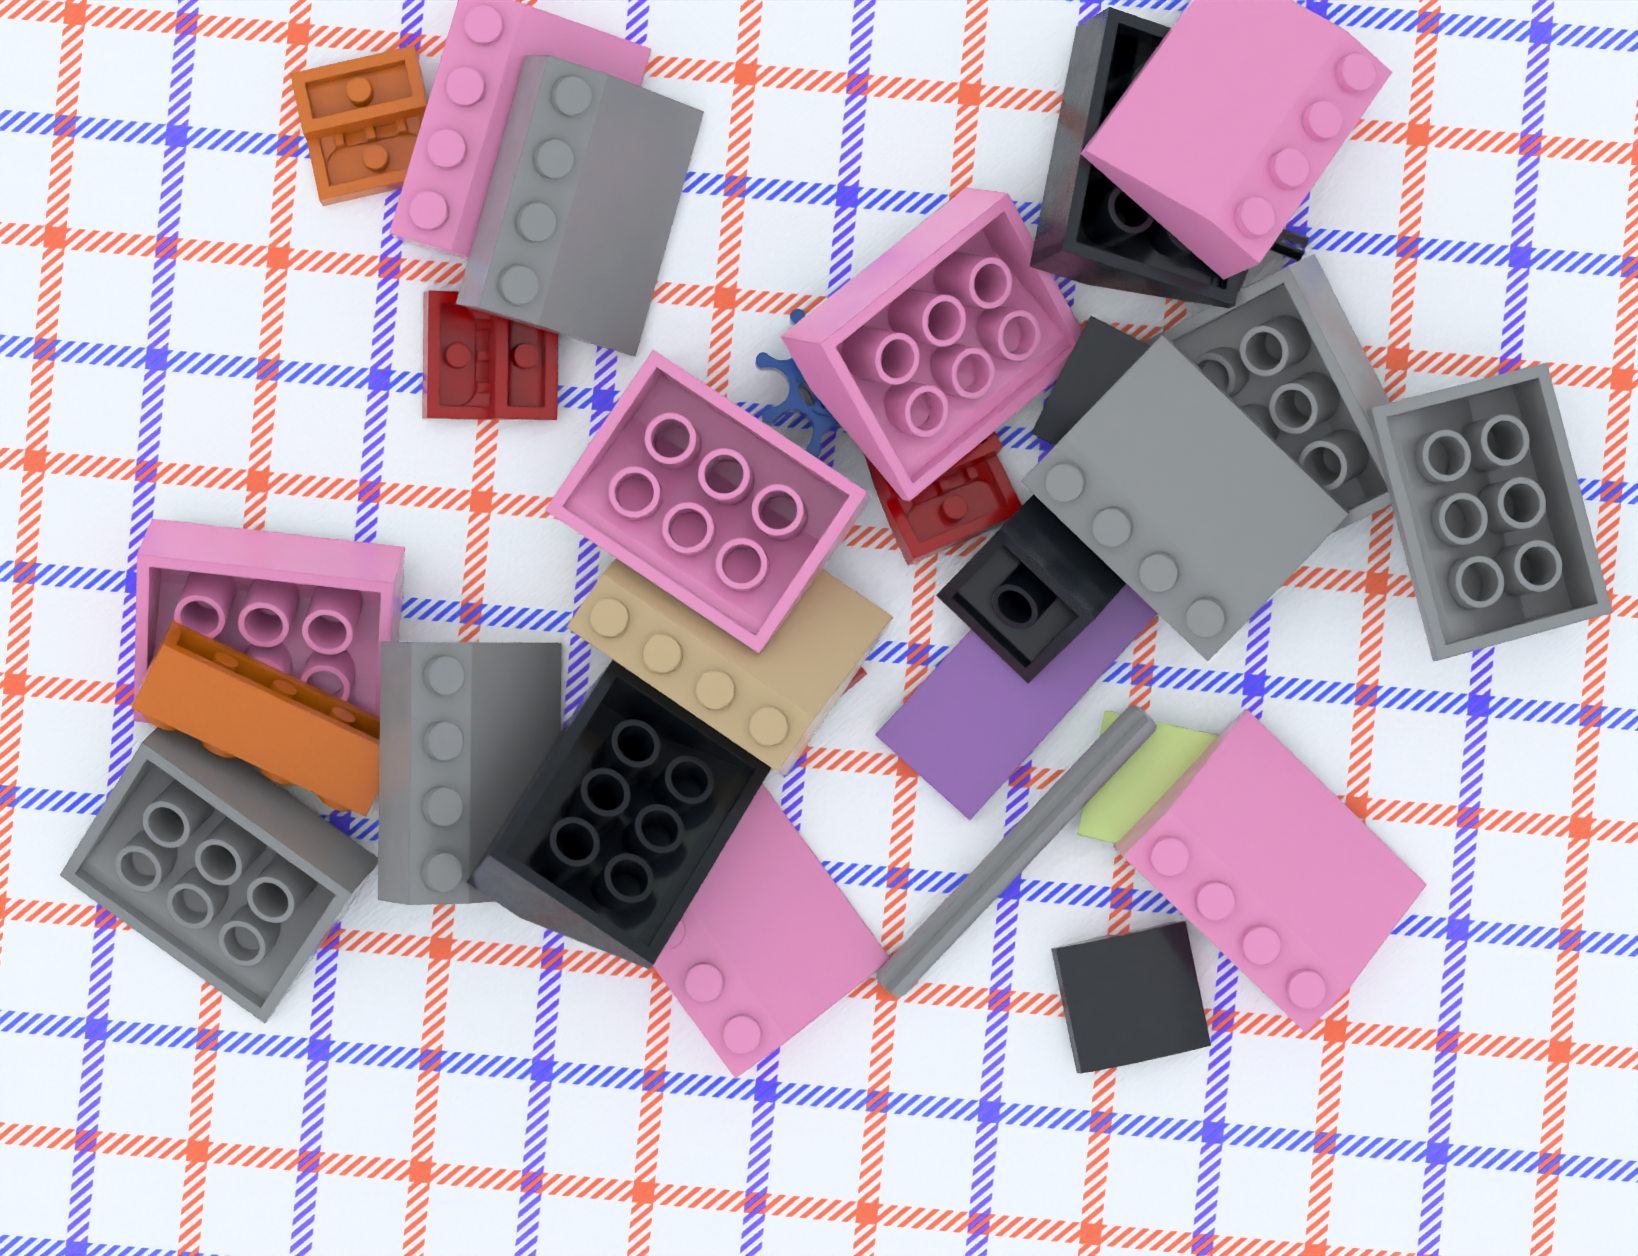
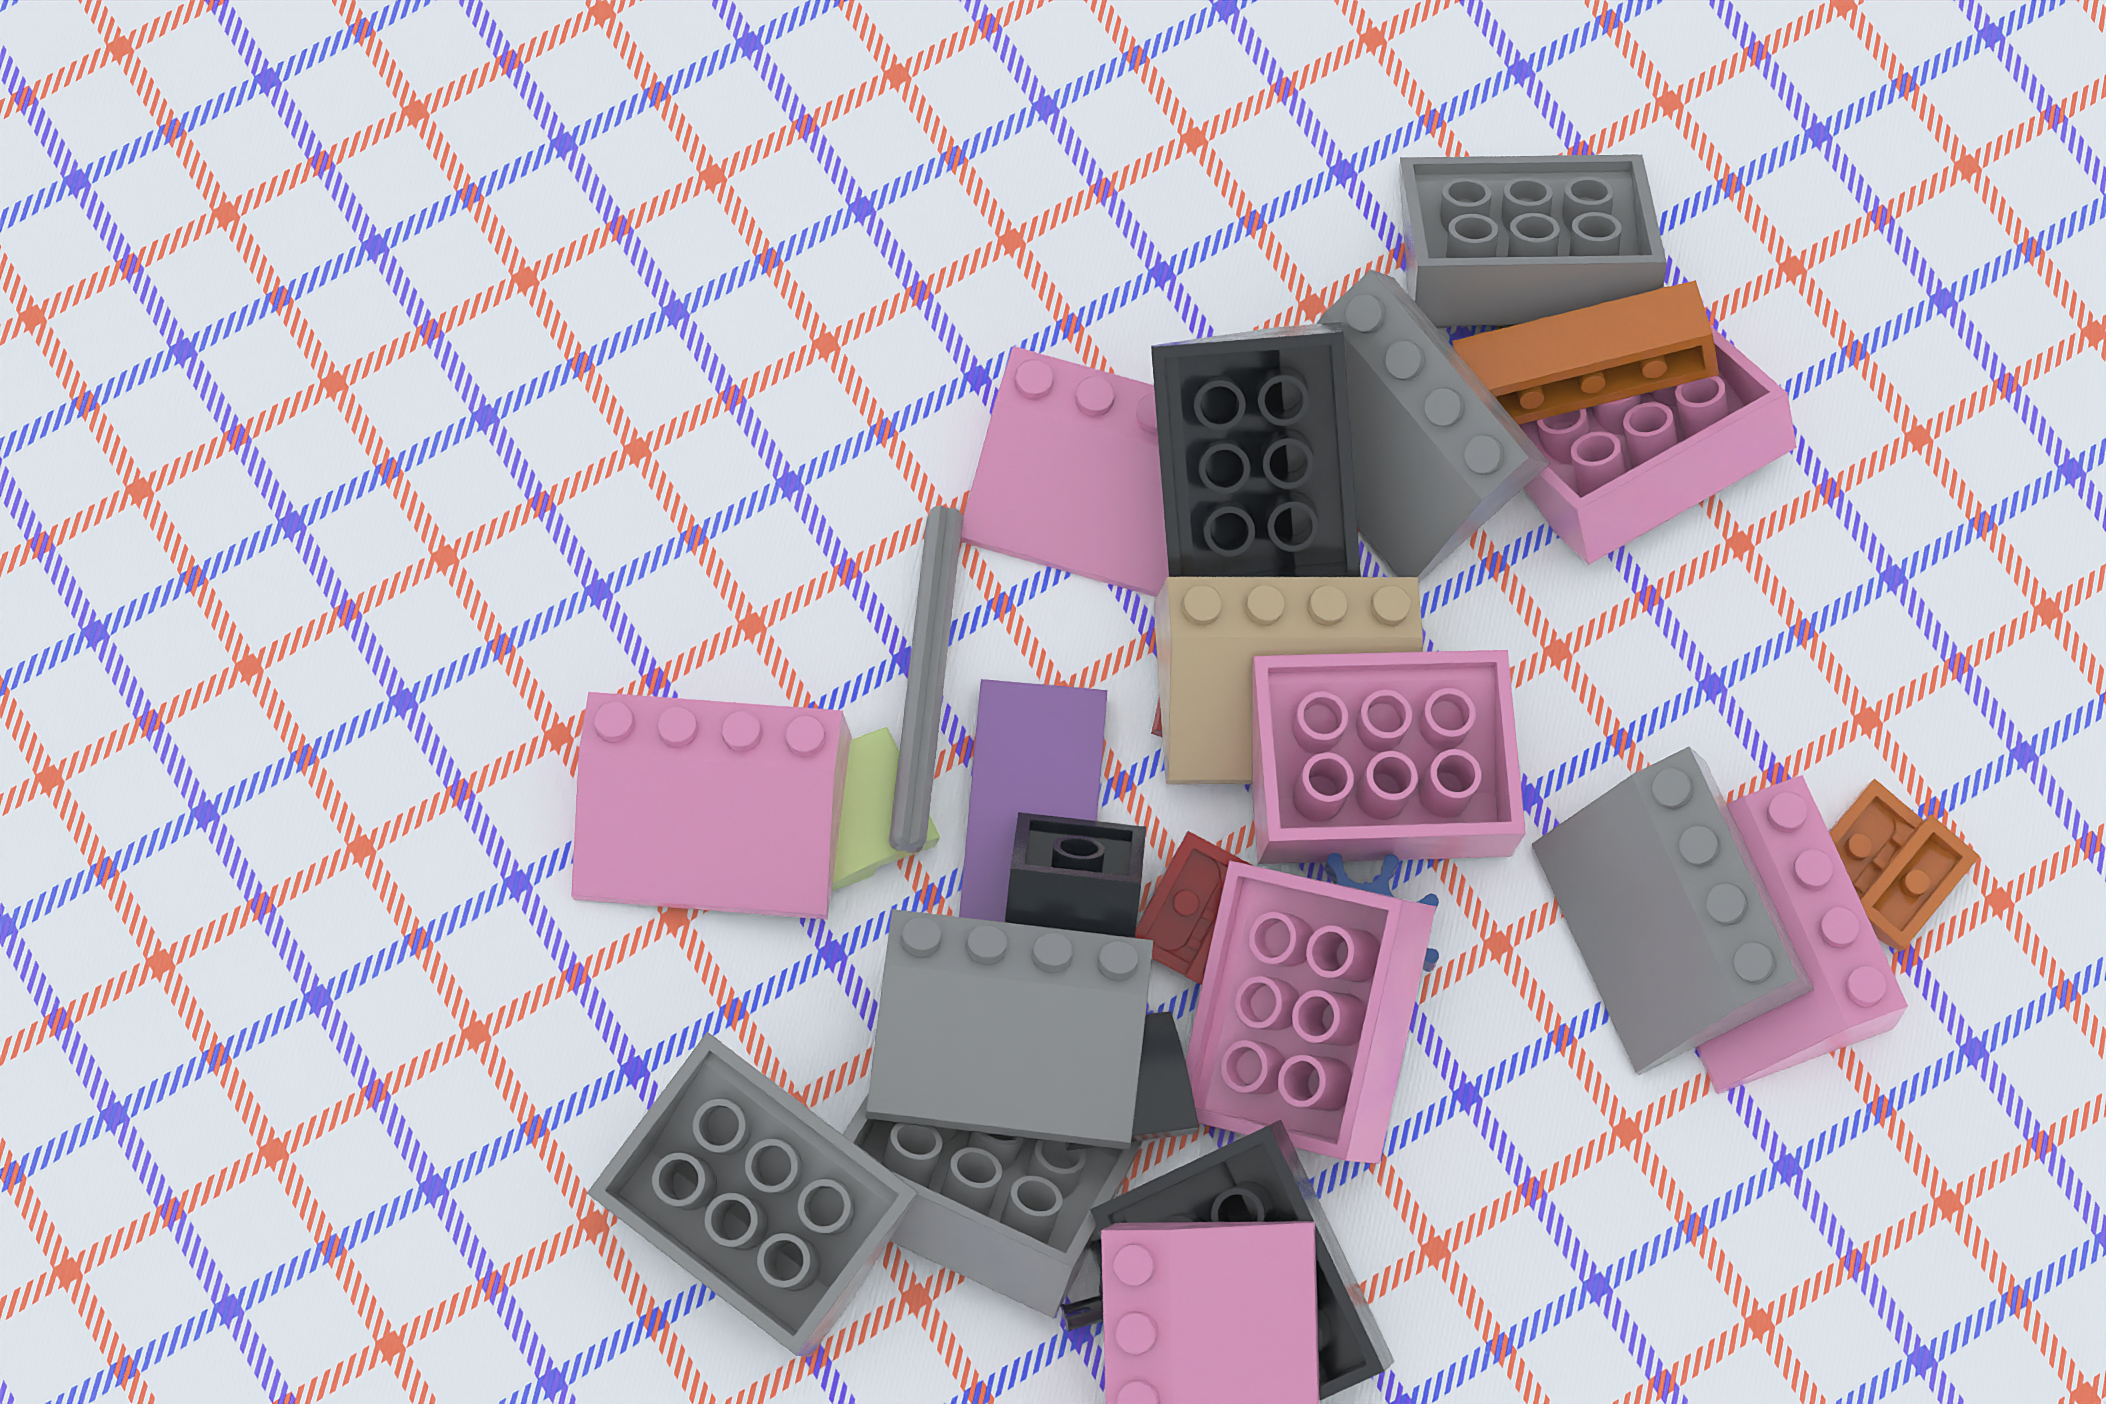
camera: 135 degrees right, 20 degrees down
red slope [422,290,558,420] -> none
black slope [1051,921,1211,1074] -> none

